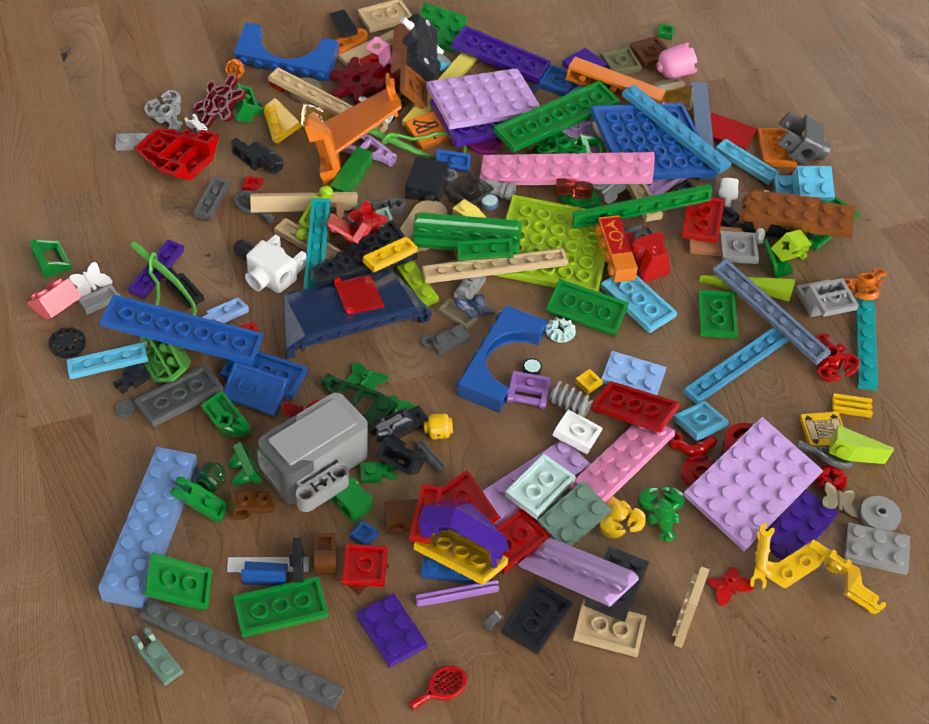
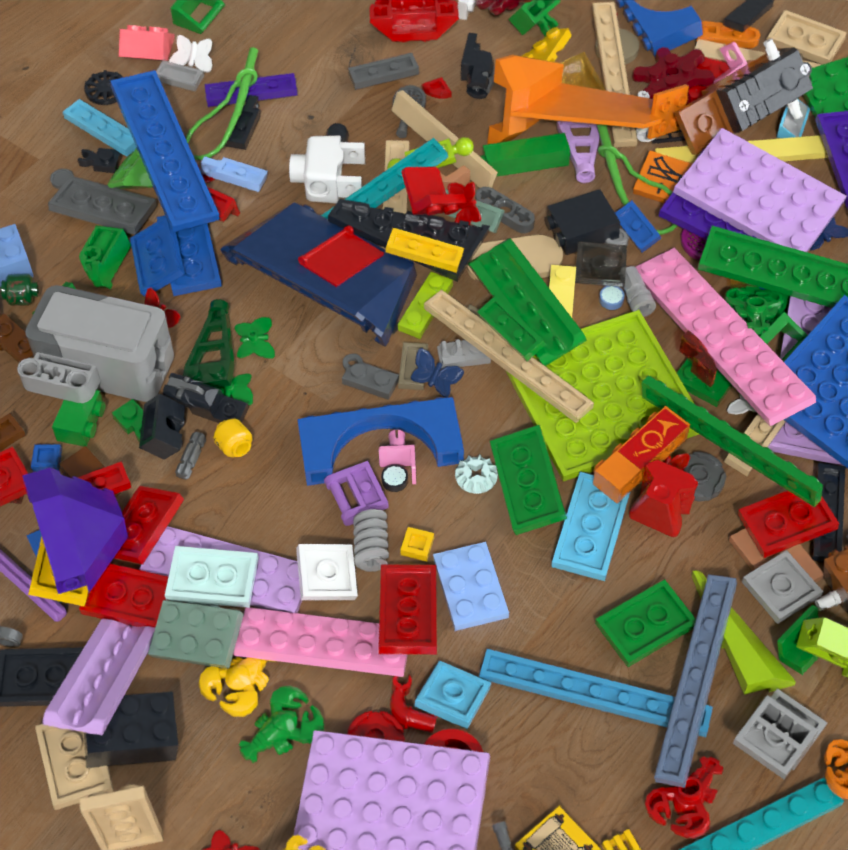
camera: 60 degrees right, 5 degrees up
none -> bright pink bracket [379,430,416,484]

